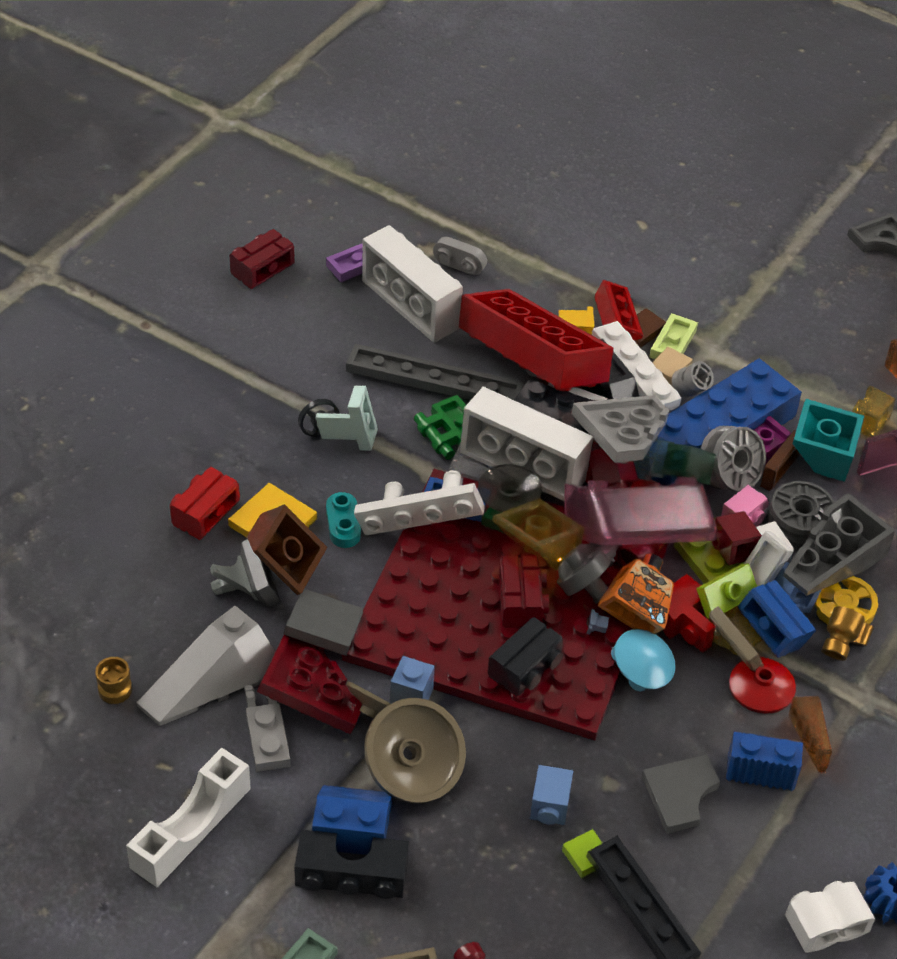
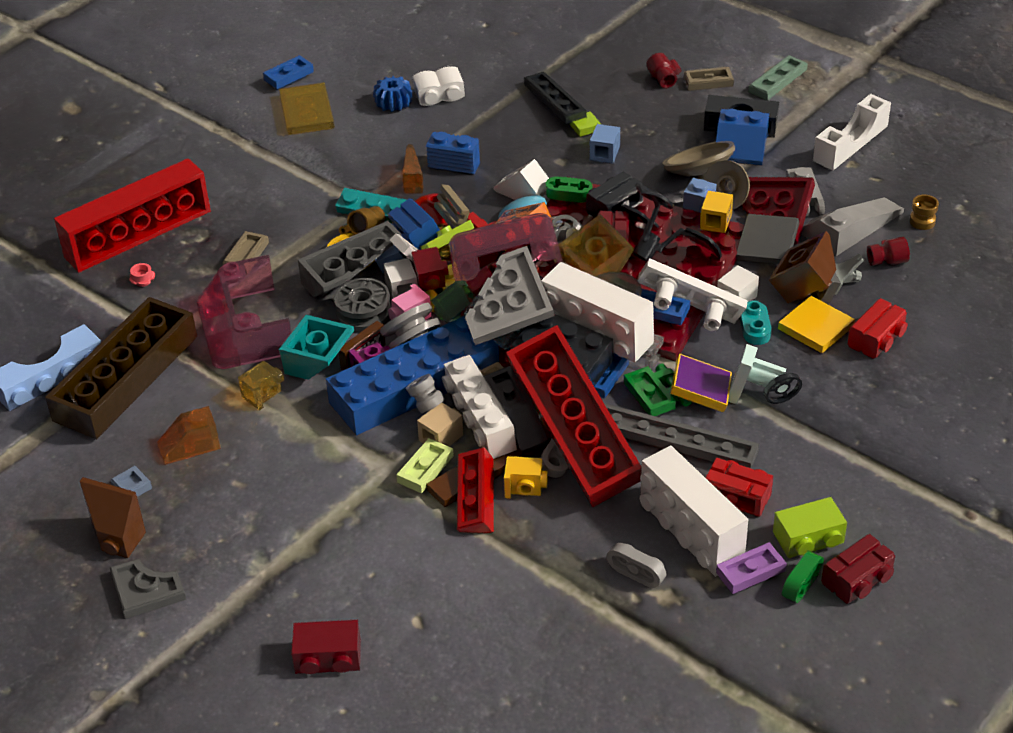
camera: 170 degrees left, 5 degrees down
dark grey tile [642,754,720,834] -> none
none -> dark red brick [292,620,361,674]
none -> teal plate [335,188,406,223]
none -> white slope [493,159,549,200]
none -> green beam [546,177,593,203]
none -> black plant [620,183,722,262]
none -> dark purple tile [670,354,732,412]
none -> yellow brick [700,191,733,233]
none -> red brick [706,457,773,517]
none -> white brick [718,265,759,302]
none -> lime brick [773,497,847,558]
none -> green beam [782,551,824,603]
none -> dark red piece [867,237,910,266]

